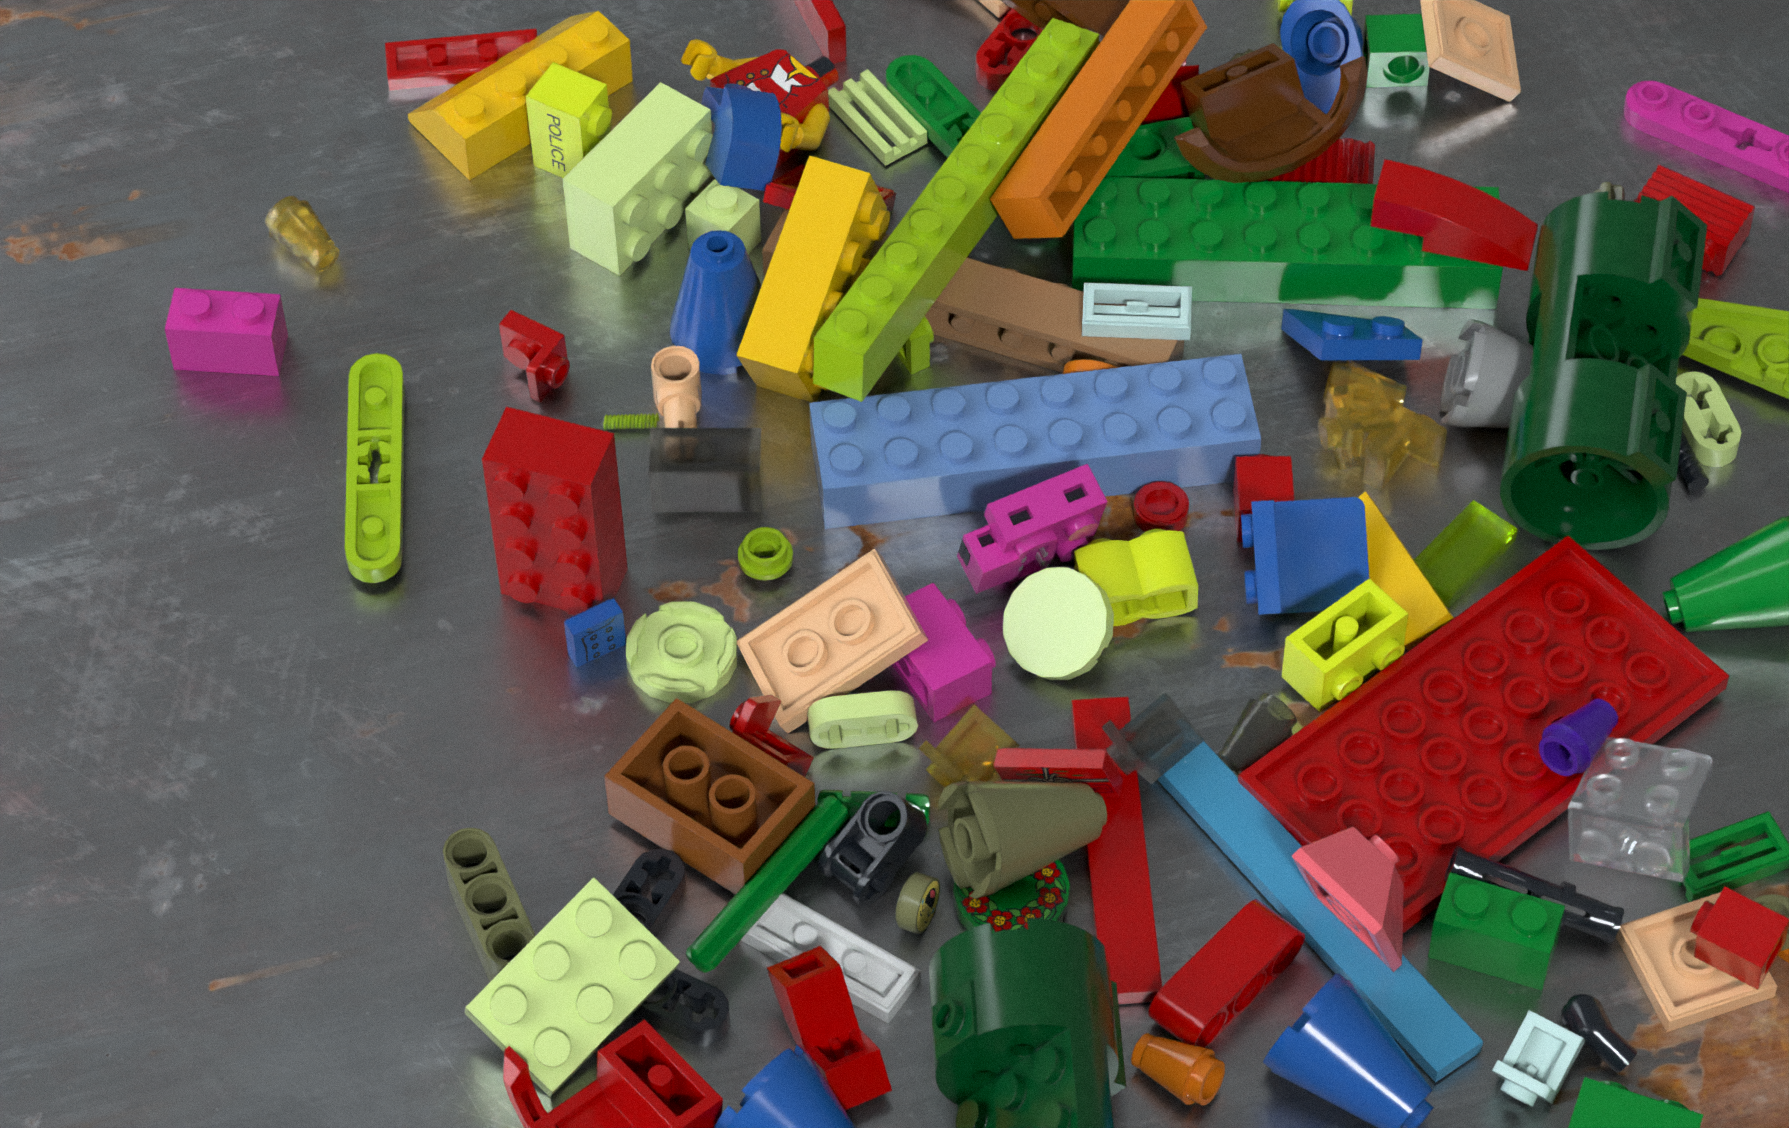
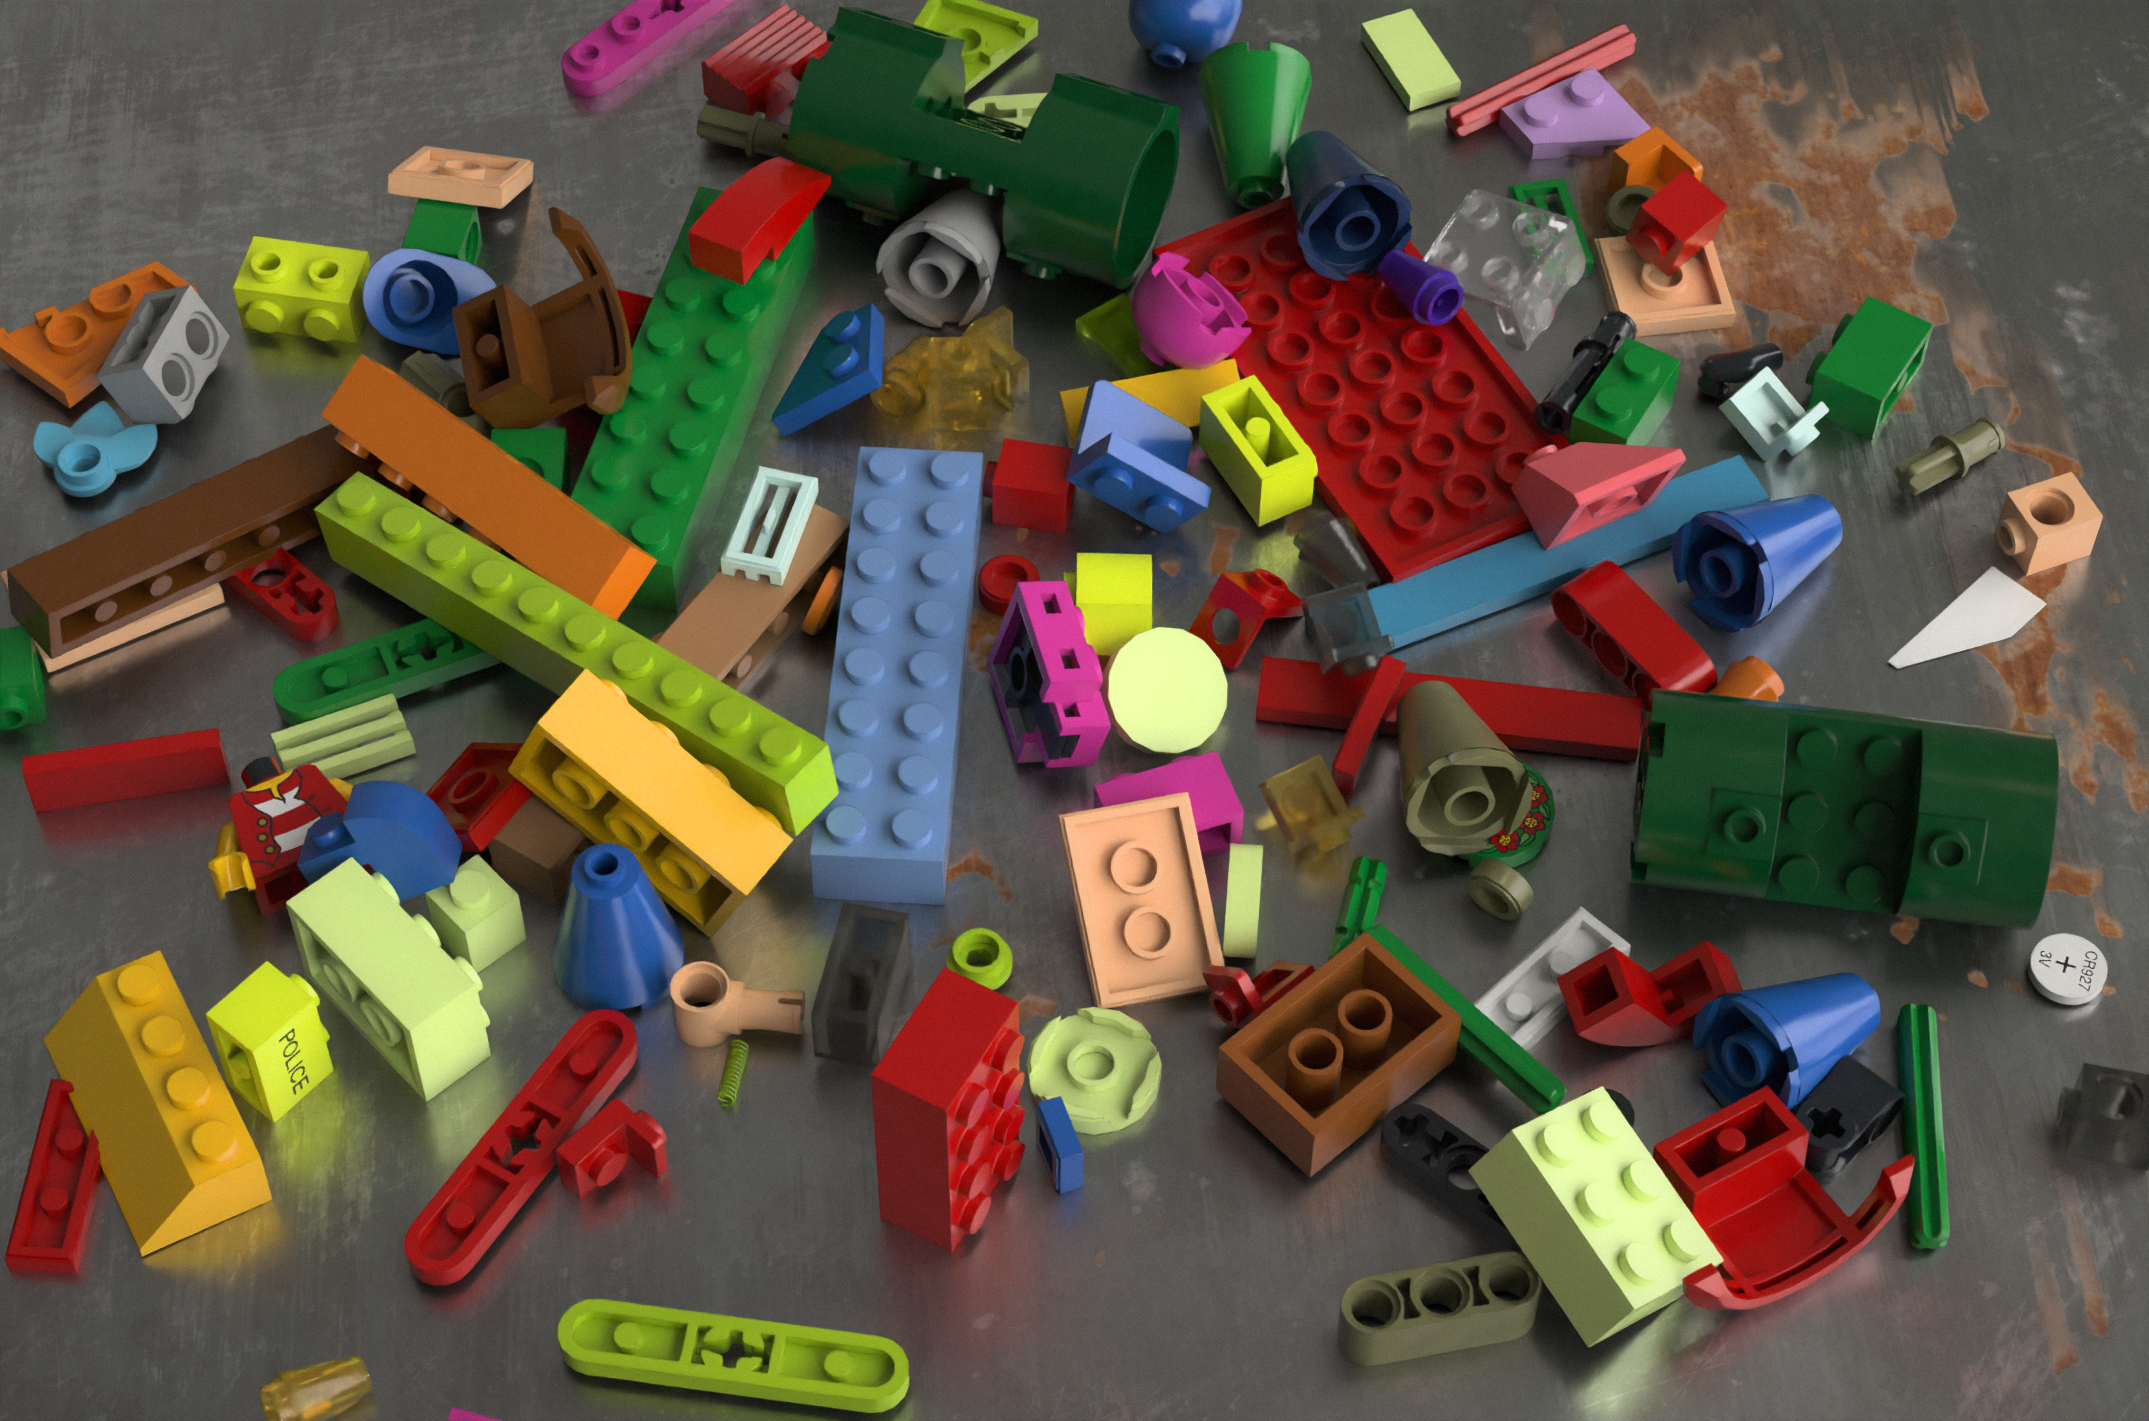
camera: 80 degrees left, 0 degrees up
black piece [818,791,927,907] -> none
none -> red piece [404,1009,638,1286]
none -> dark pink cylinder [1131,252,1251,370]
none -> red bracket [1188,568,1309,669]
none -> dark blue cone [1286,131,1413,281]

